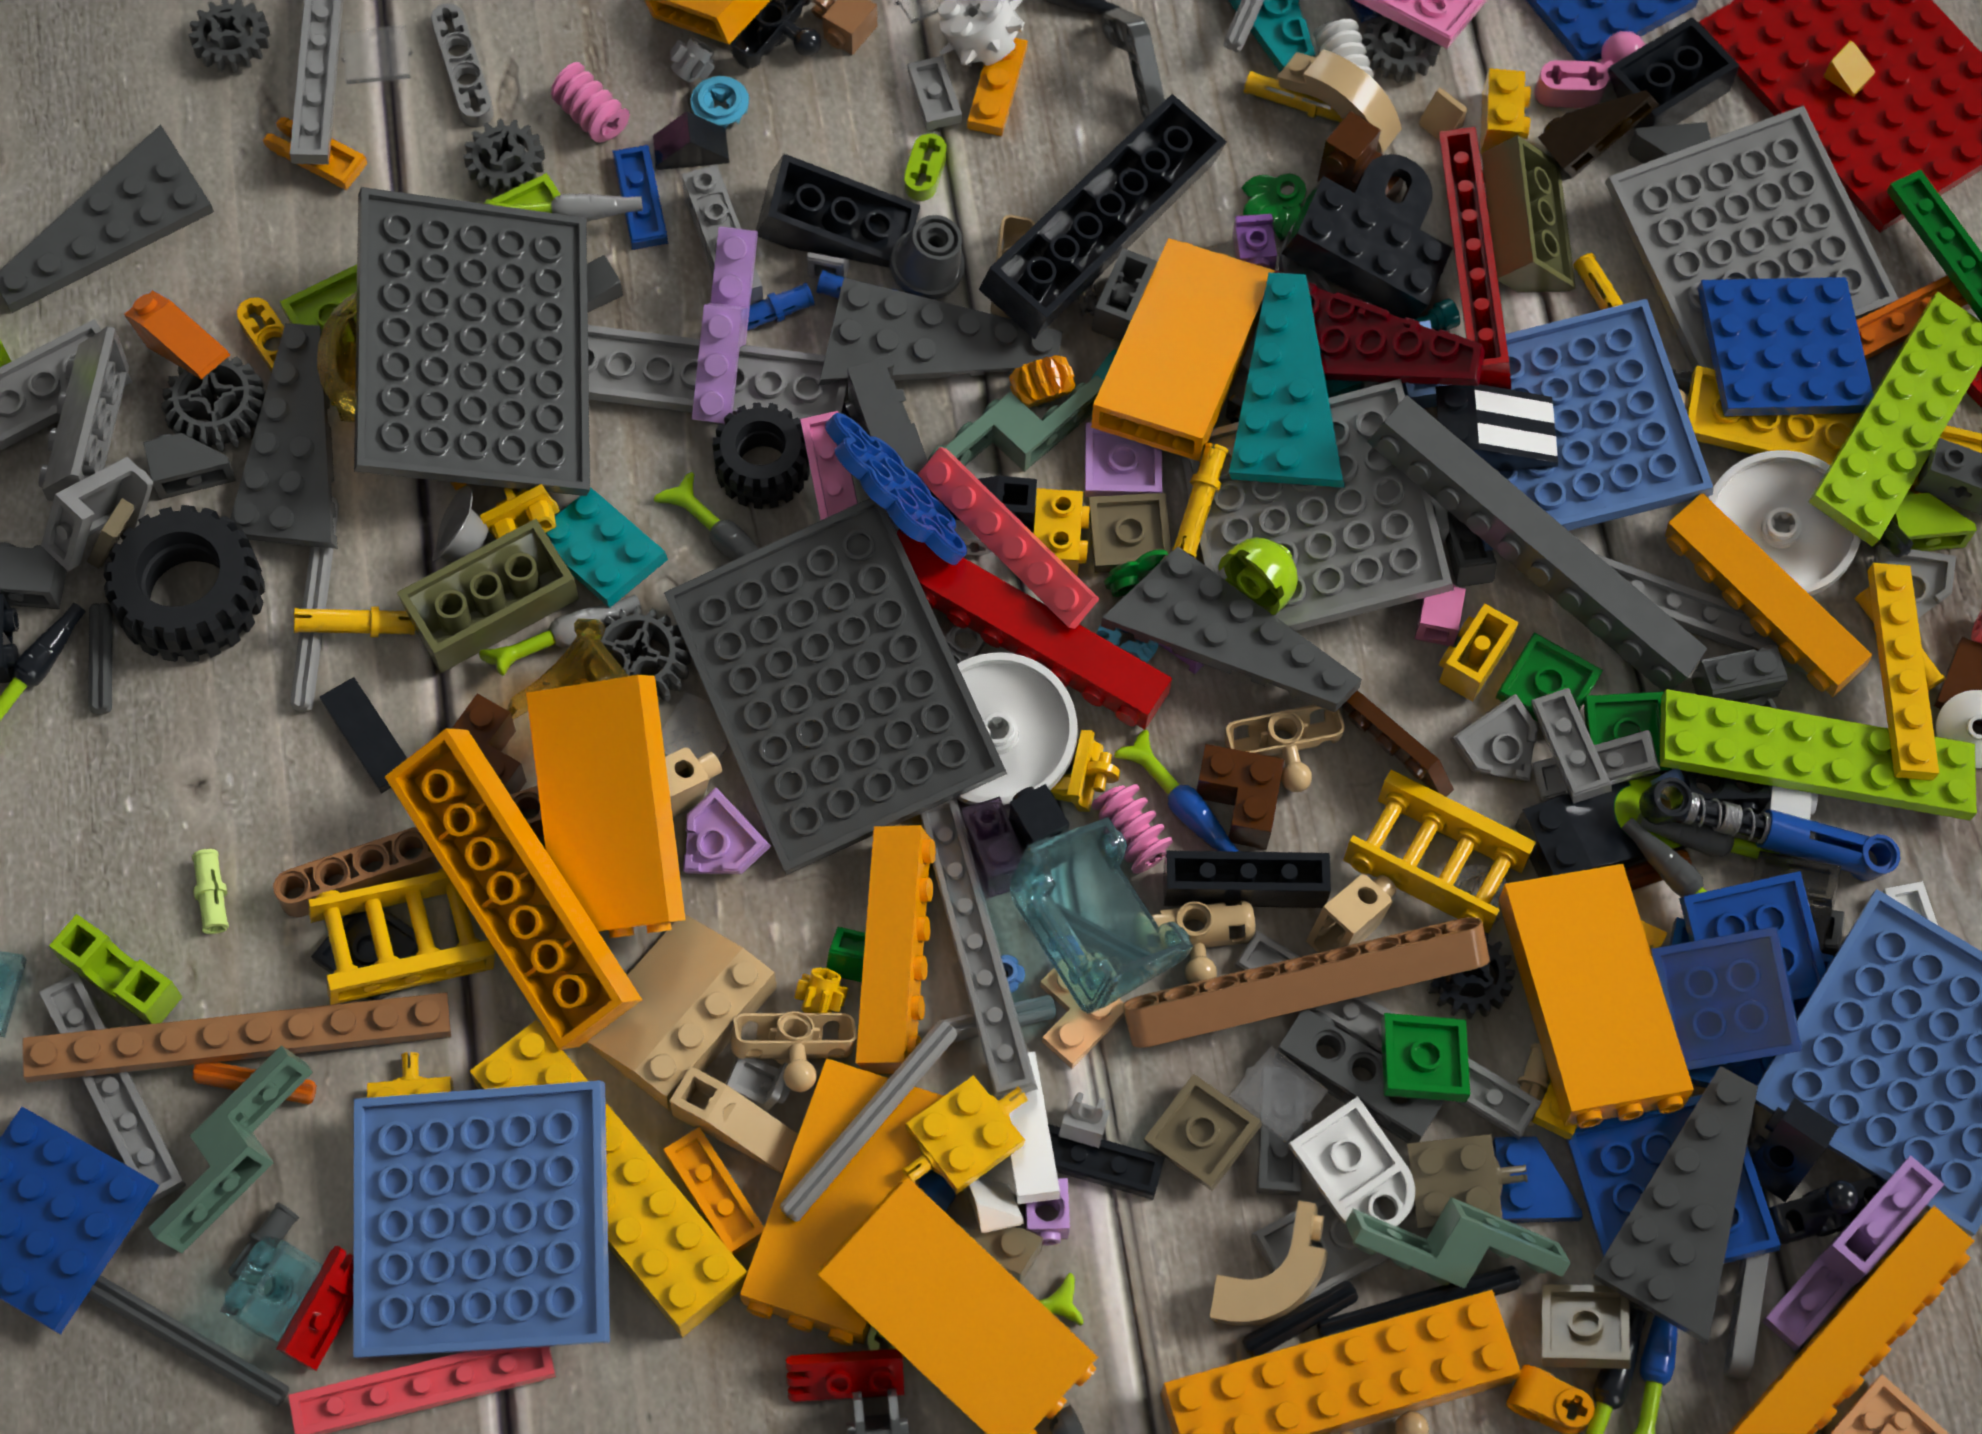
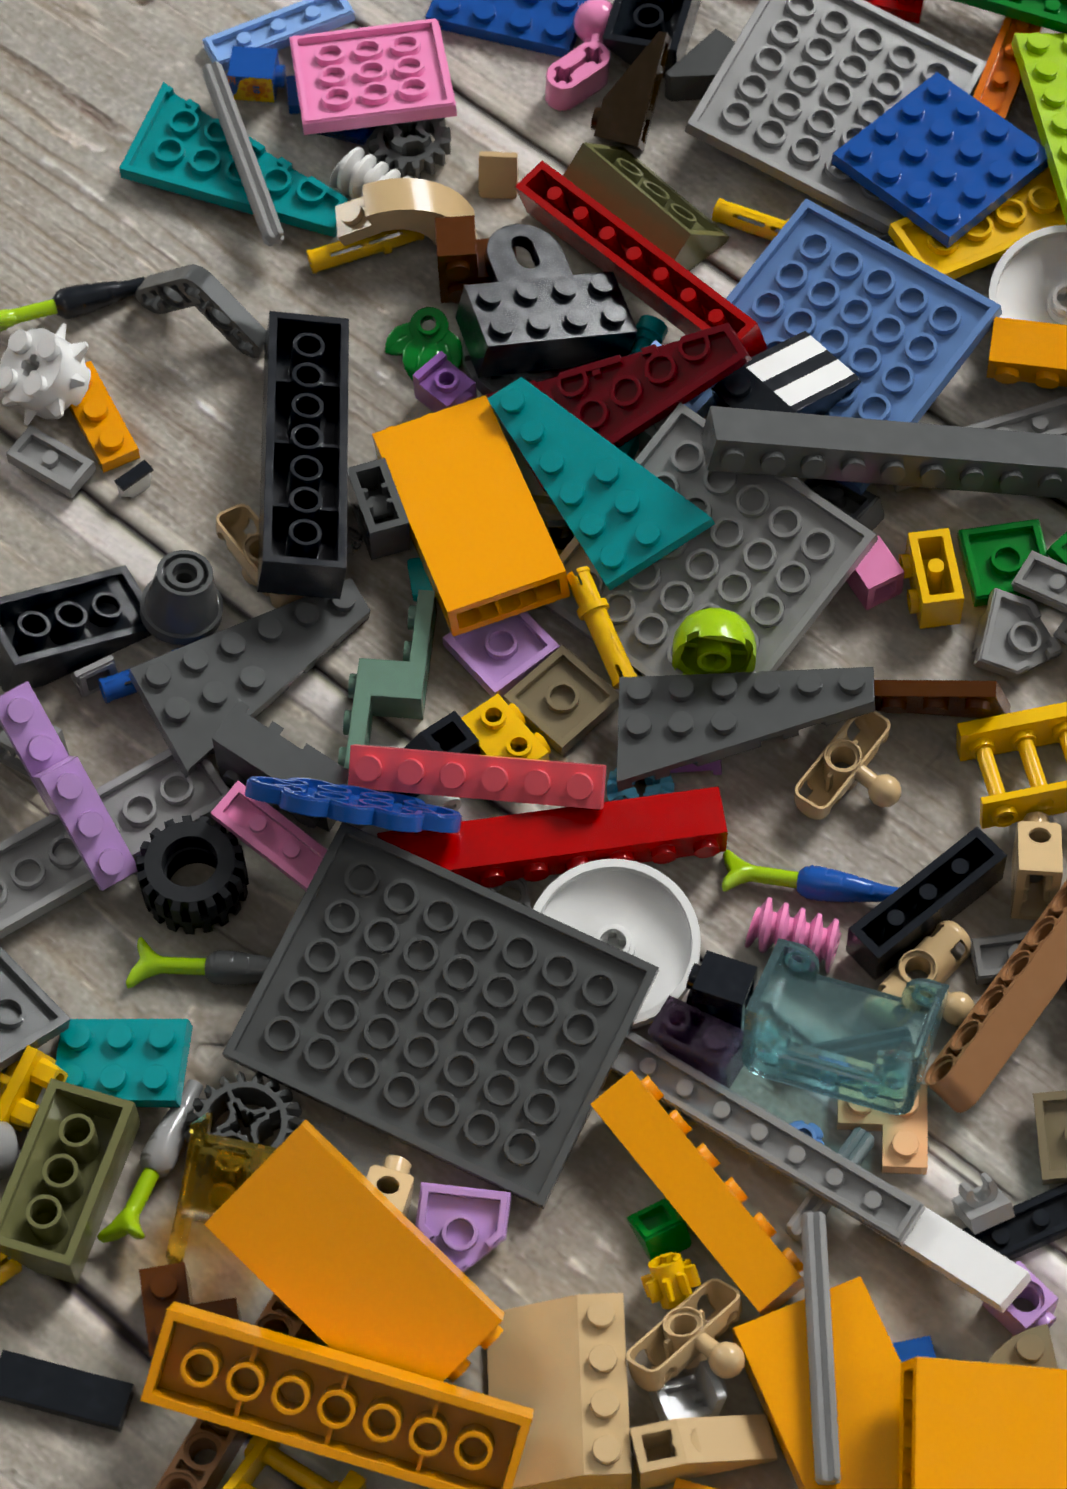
camera: 35 degrees left, 5 degrees down
blue pin [747,283,815,331] -> none
yellow plate [902,1075,1028,1194] -> none
lime beam [904,133,946,201] -> none
white slope [967,1176,1023,1233] -> none
light orange gear [1009,355,1076,408] -> none
yellow hips [1051,730,1120,812] -> none
green plate [1104,549,1168,597] -> none
reddish brown brick [1196,744,1285,850] -> none
yellow brick [1480,68,1531,154] -> none
none -> piece [114,459,154,499]

